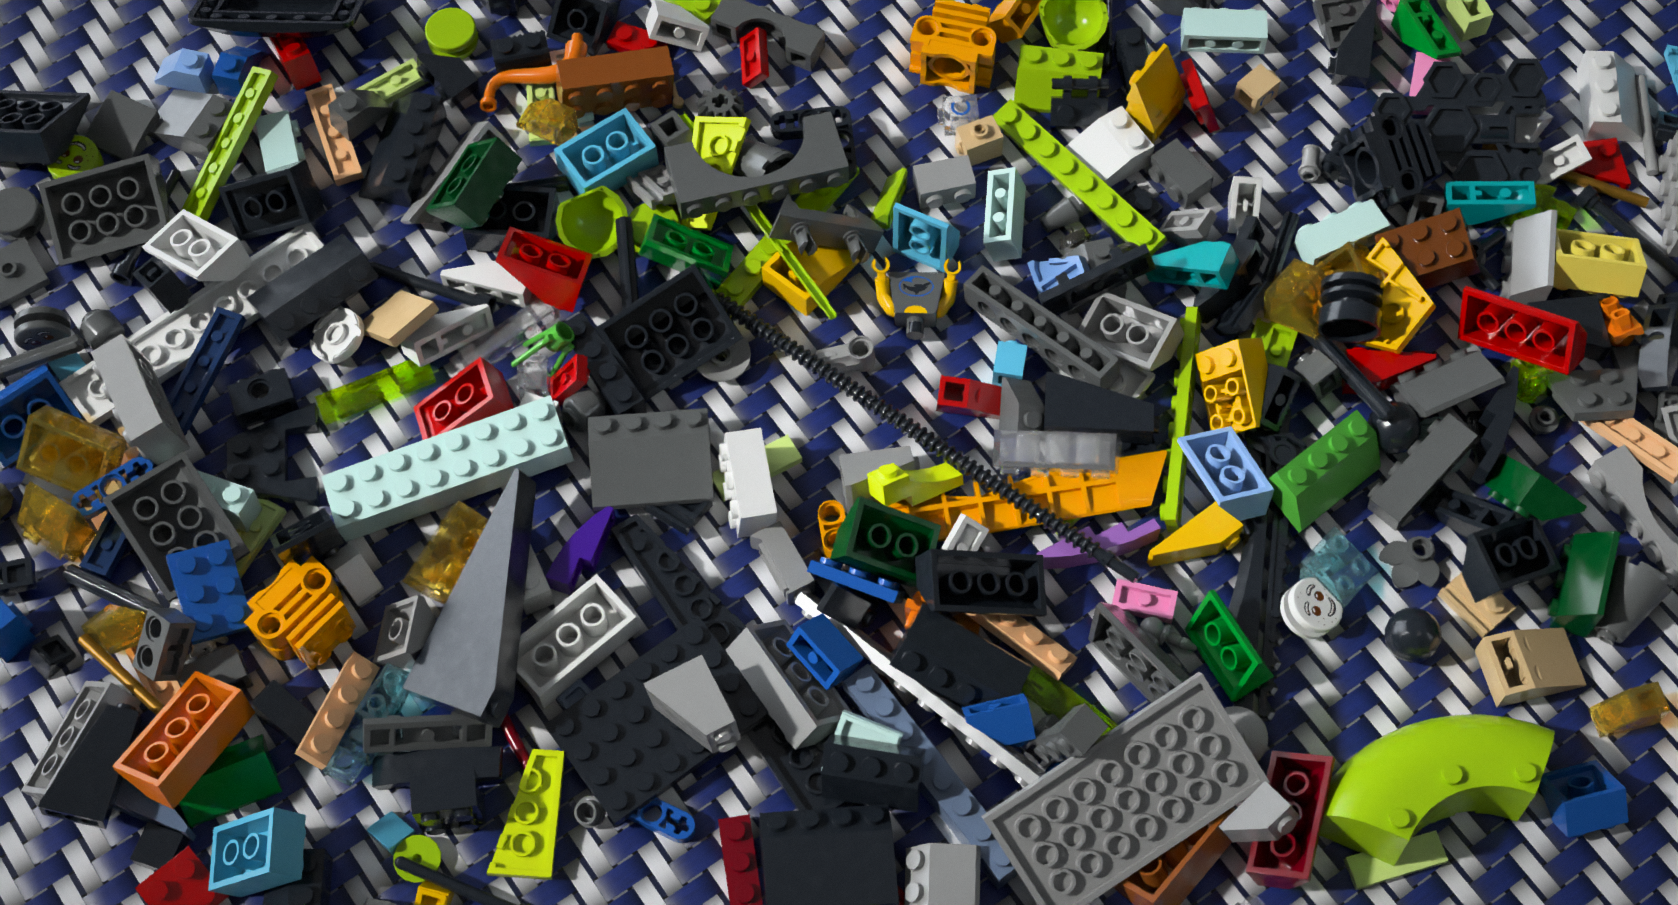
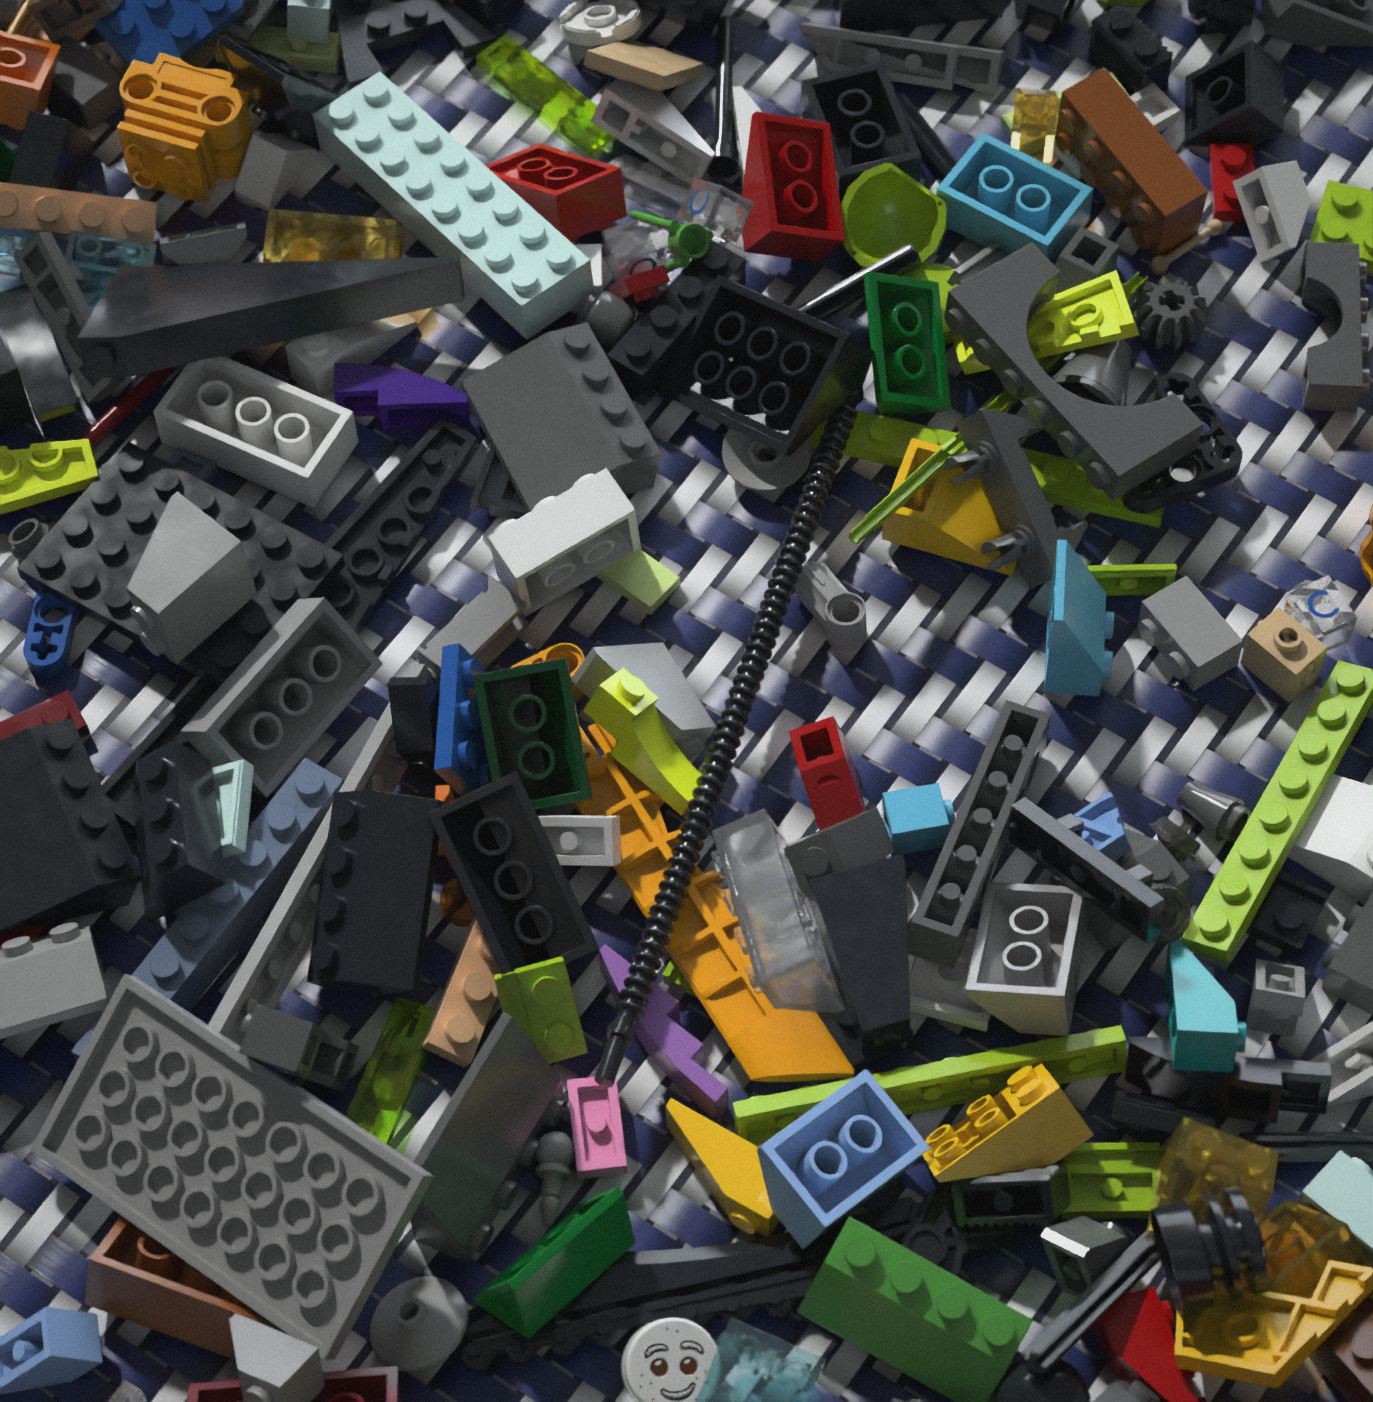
camera: 70 degrees right, 5 degrees down
dark green slope [426,137,522,229] -> none
orange animal [480,33,588,112] -> none
red plate [740,27,769,89] -> none
blue brick [786,613,864,690] -> none
torso [871,257,962,340] -> none
blue slope [962,693,1036,747] -> none
light aqua brick [983,167,1026,261] -> none
none -> lime plate [493,956,588,1064]
none -> clear brick [677,178,754,243]

